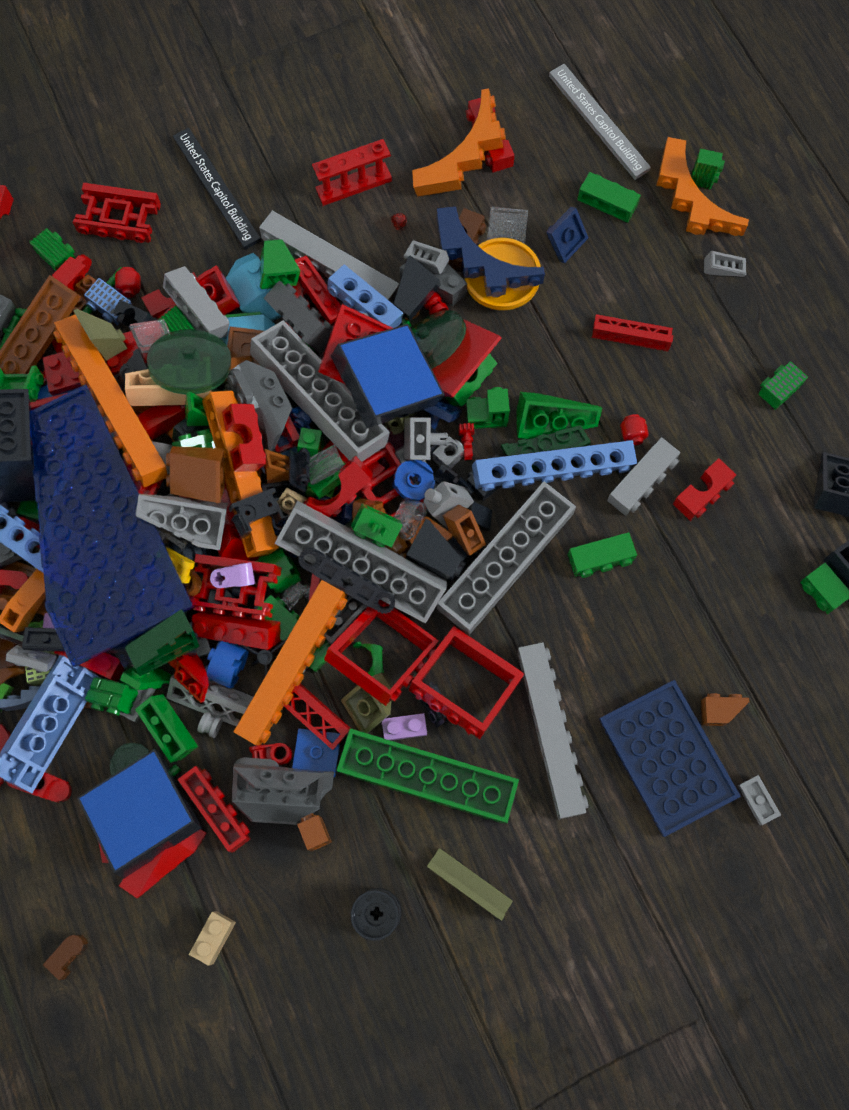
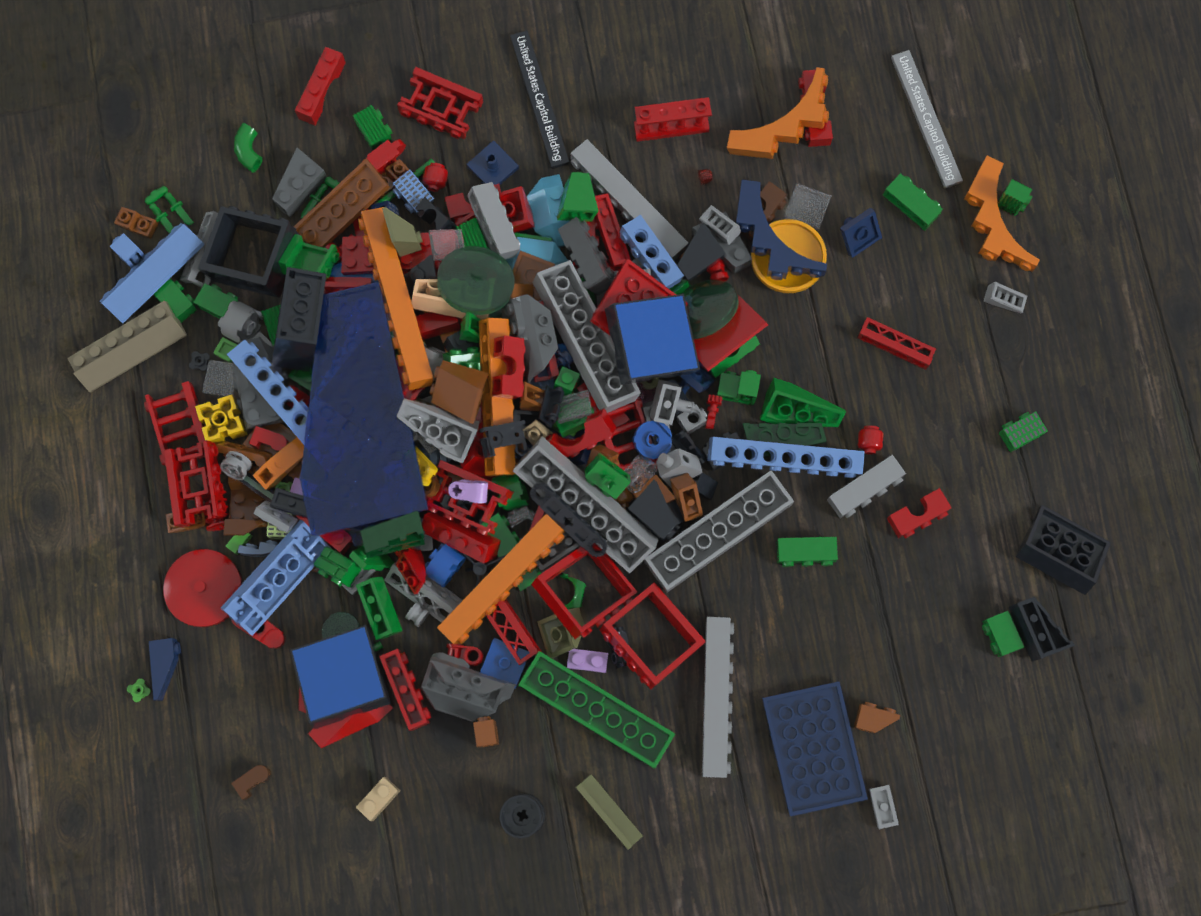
camera: 15 degrees right, 5 degrees up
none -> dark blue tile [466,140,519,185]

